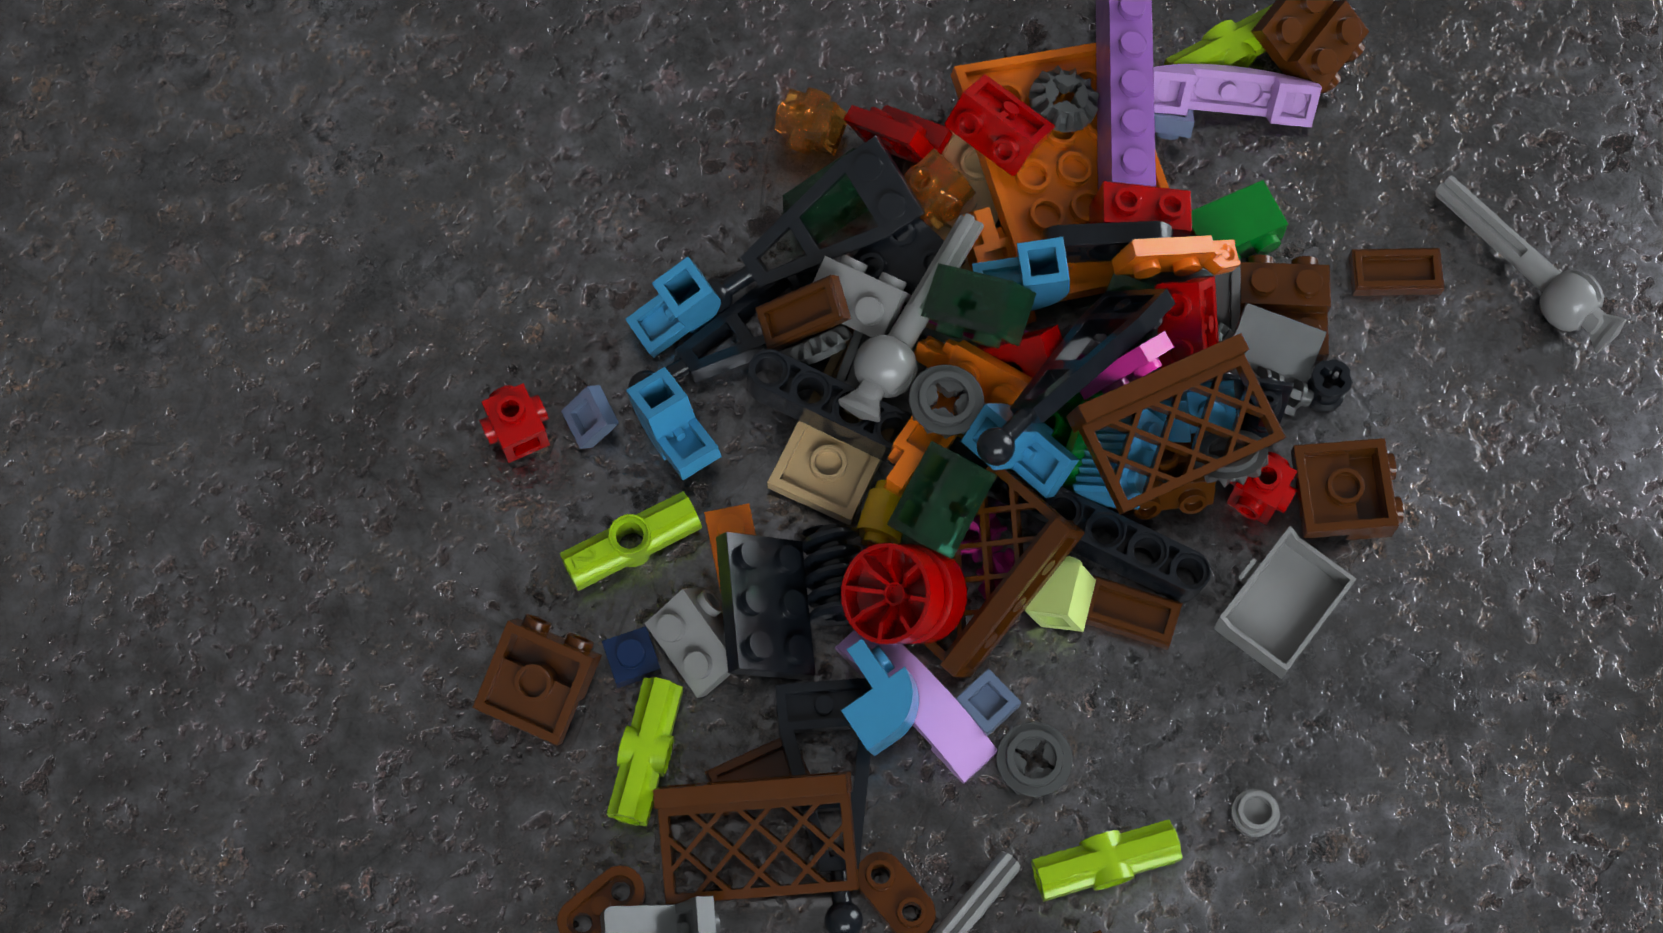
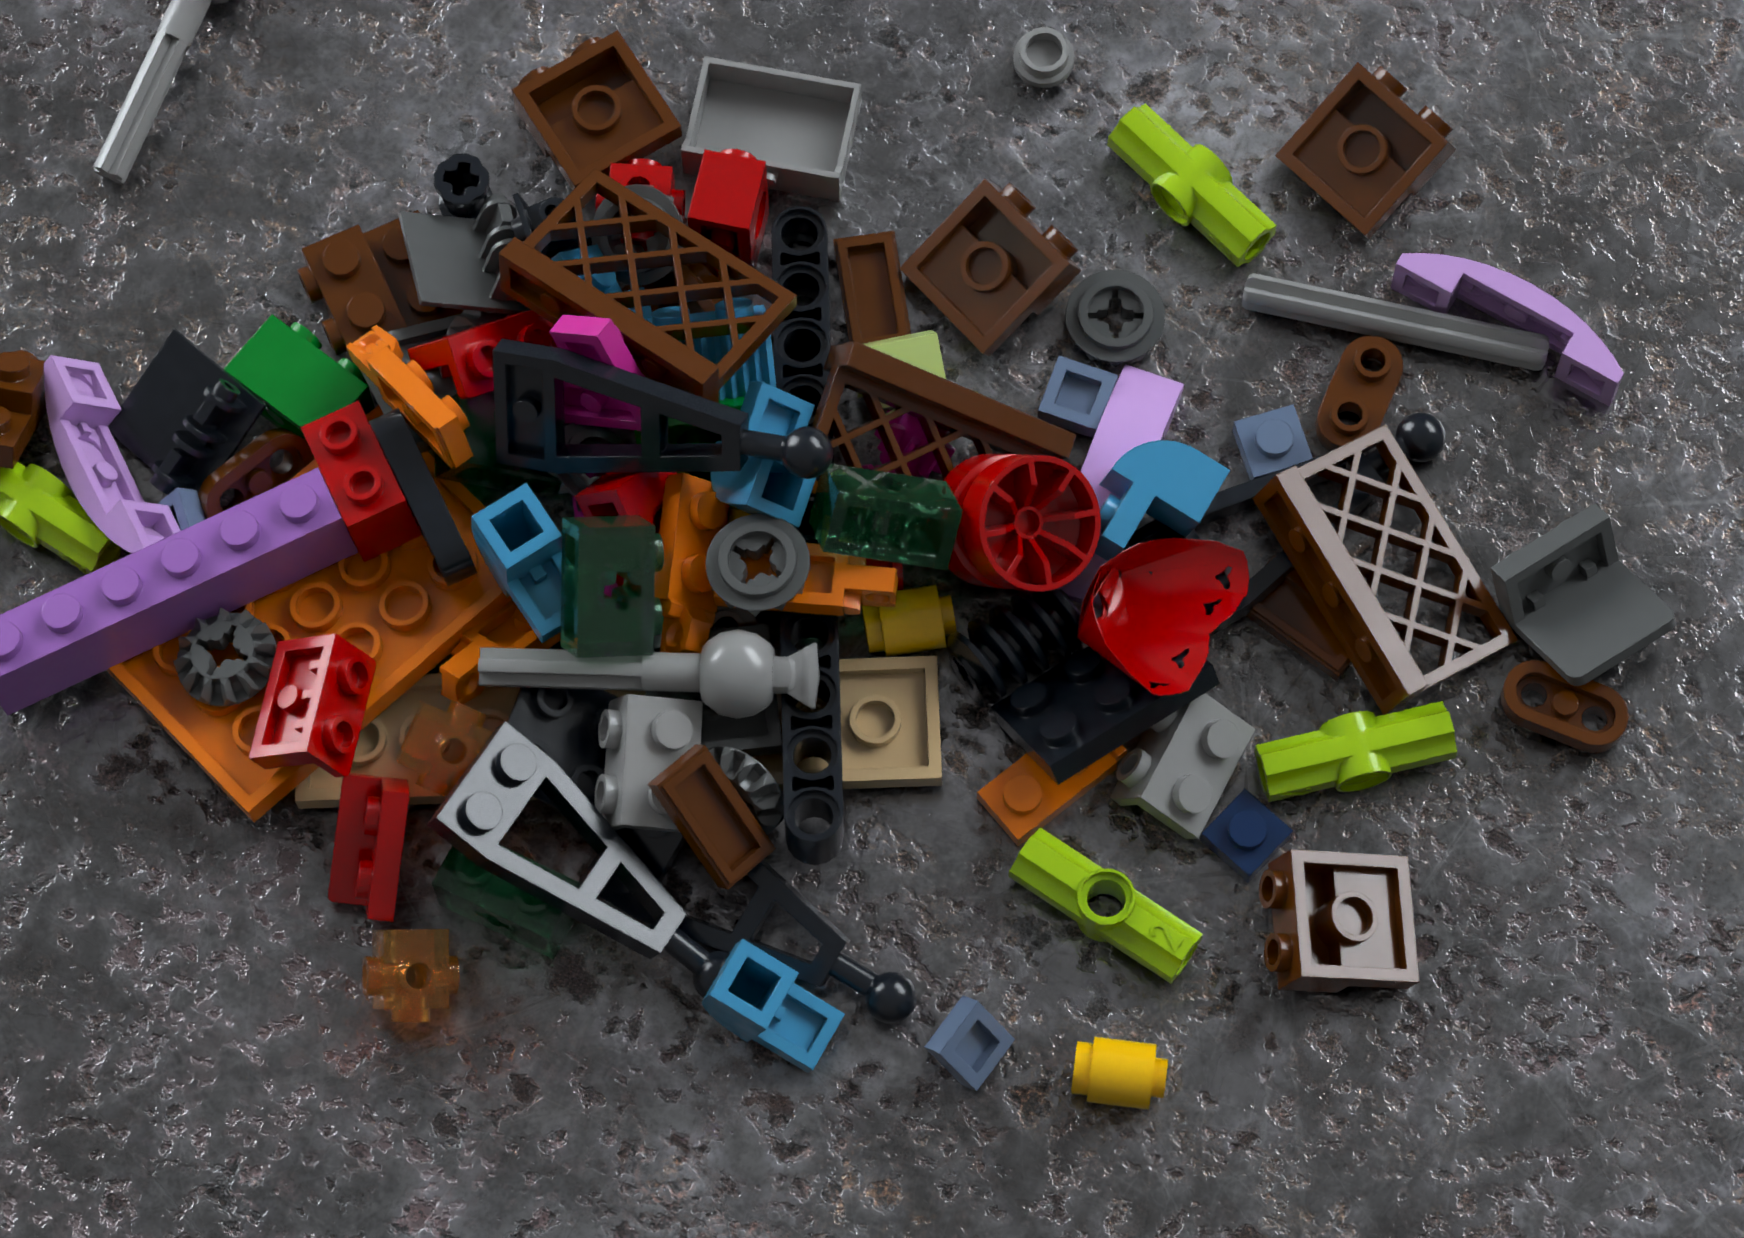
camera: 115 degrees left, 0 degrees up
red brick [479,383,550,464] -> none
dark azure brick [626,367,722,480] -> none
reddish brown tile [1349,248,1444,296] -> none
none -> black hinge [108,329,267,495]
none -> reddish brown plate [198,428,315,519]
none -> red brick [687,148,769,272]
none -> reddish brown plate [899,179,1082,357]
none -> yellow brick [1071,1037,1168,1110]
none -> red piece [1078,538,1249,696]
none -> sand blue plate [1232,404,1313,480]

